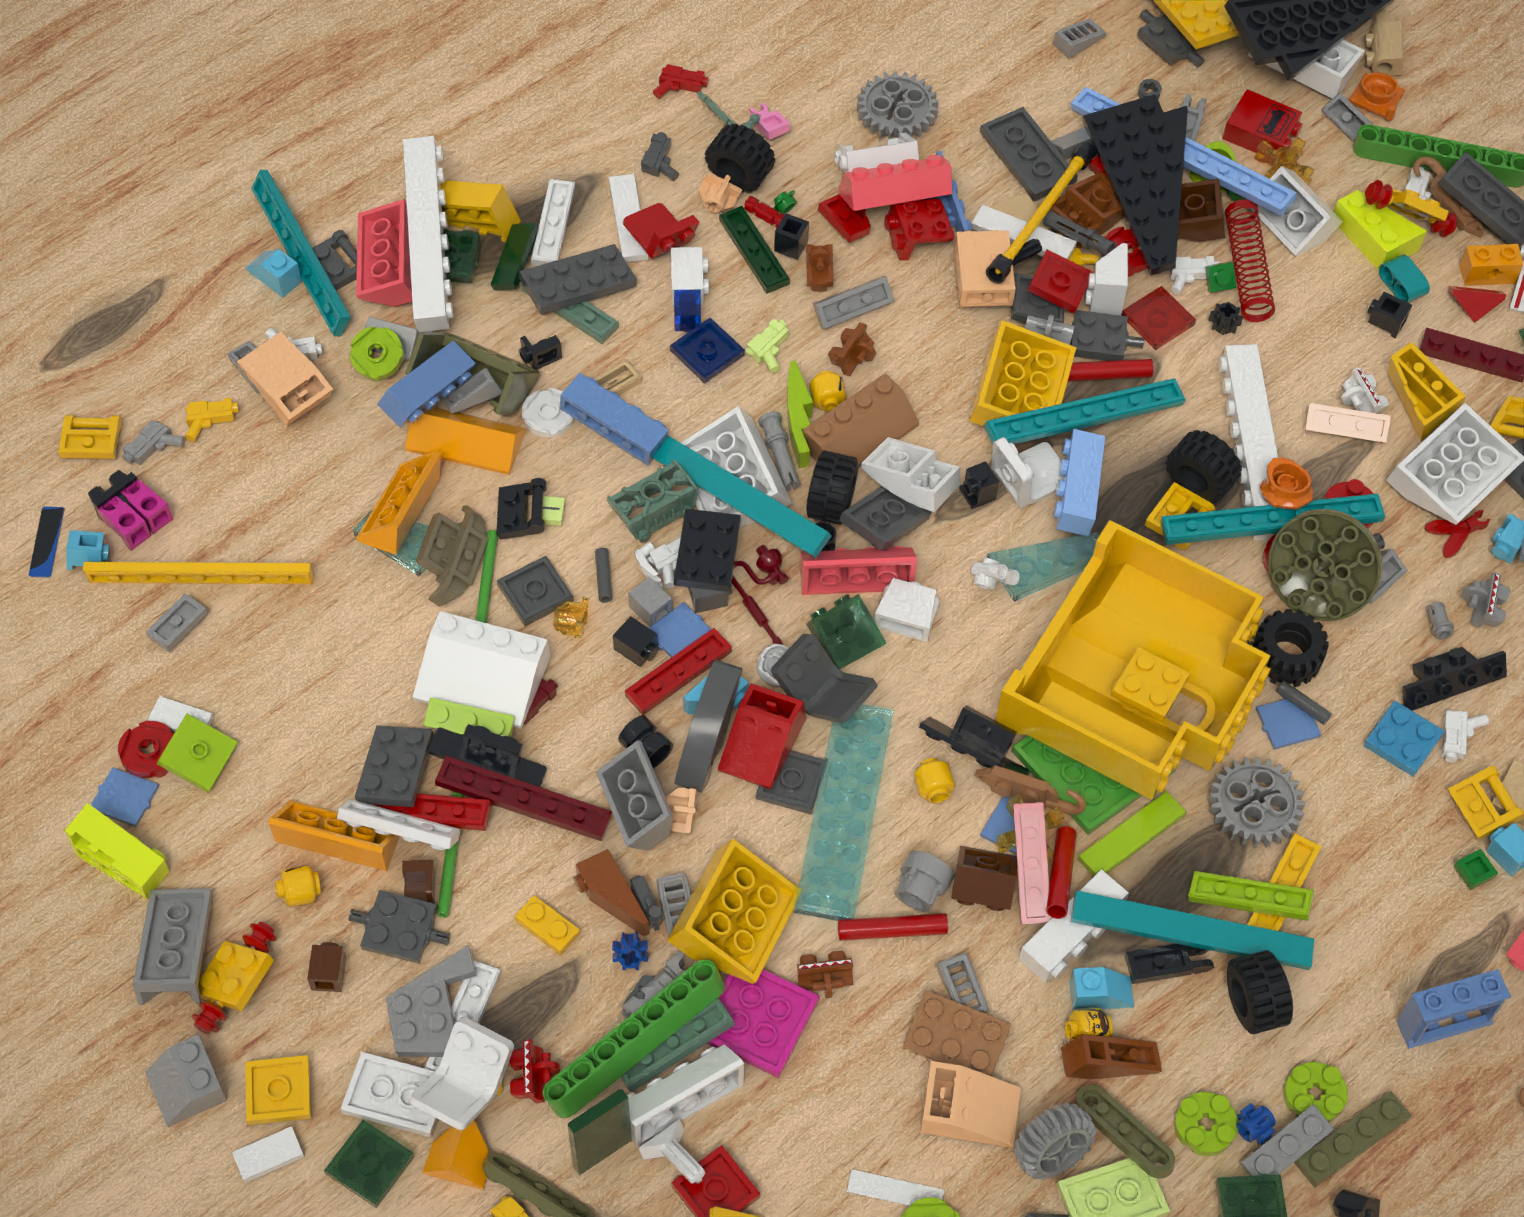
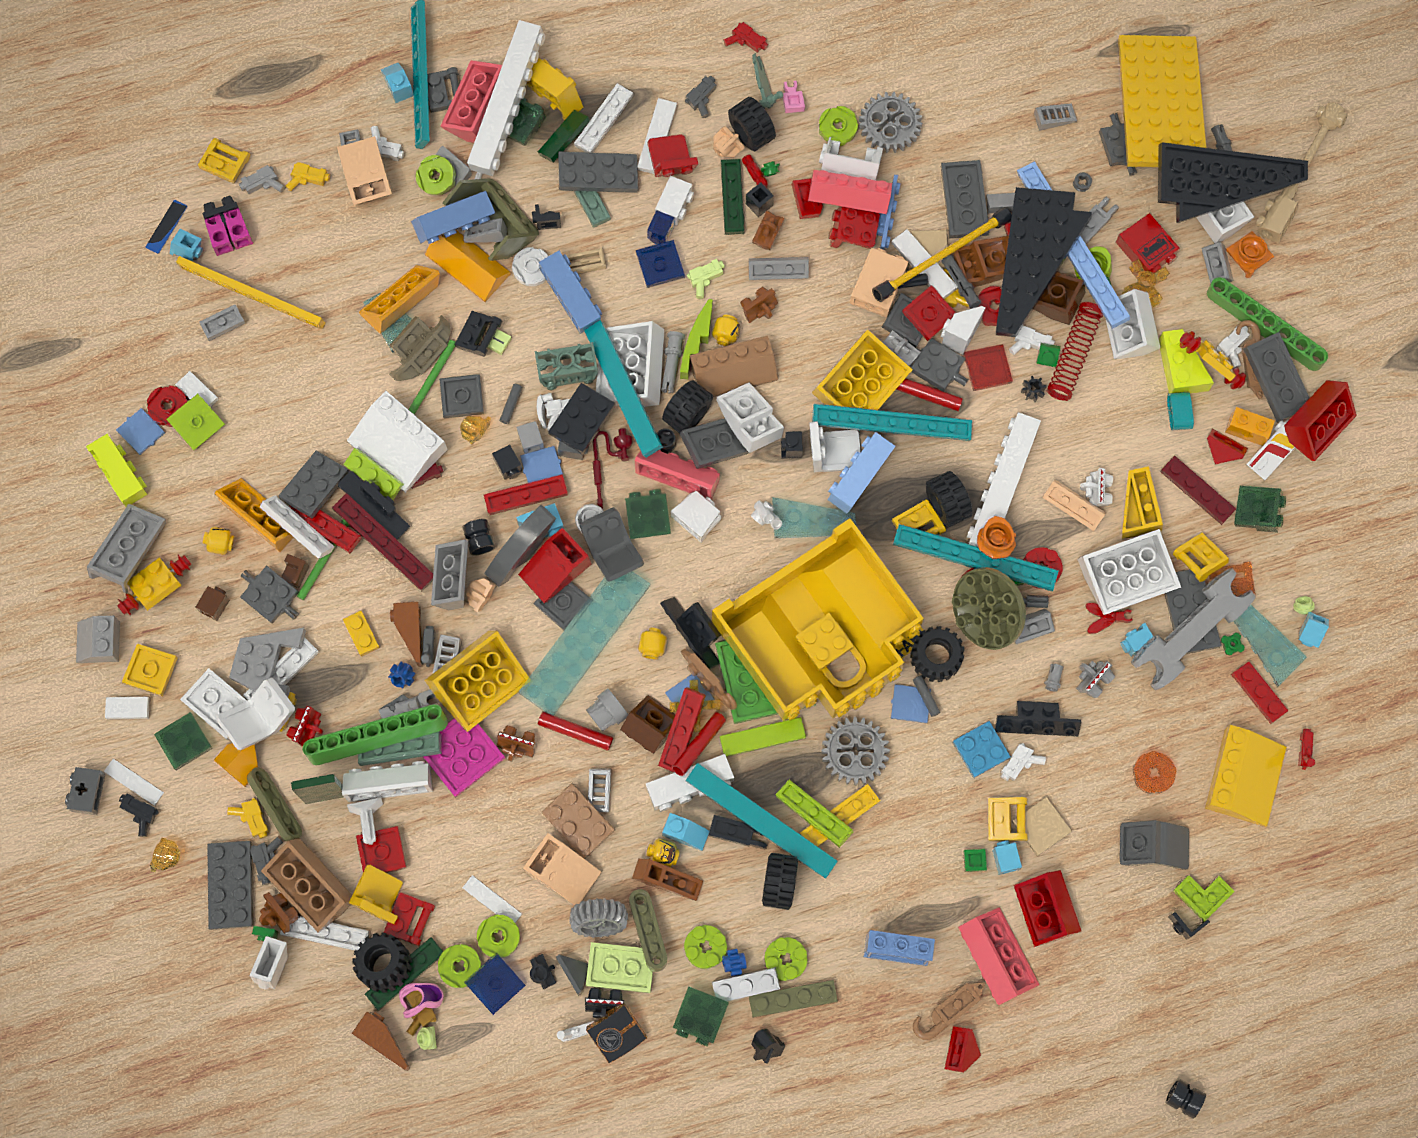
camera: 25 degrees right, 15 degrees up
black brick [1367,292,1413,339] -> none
none -> lime plate [819,106,858,146]

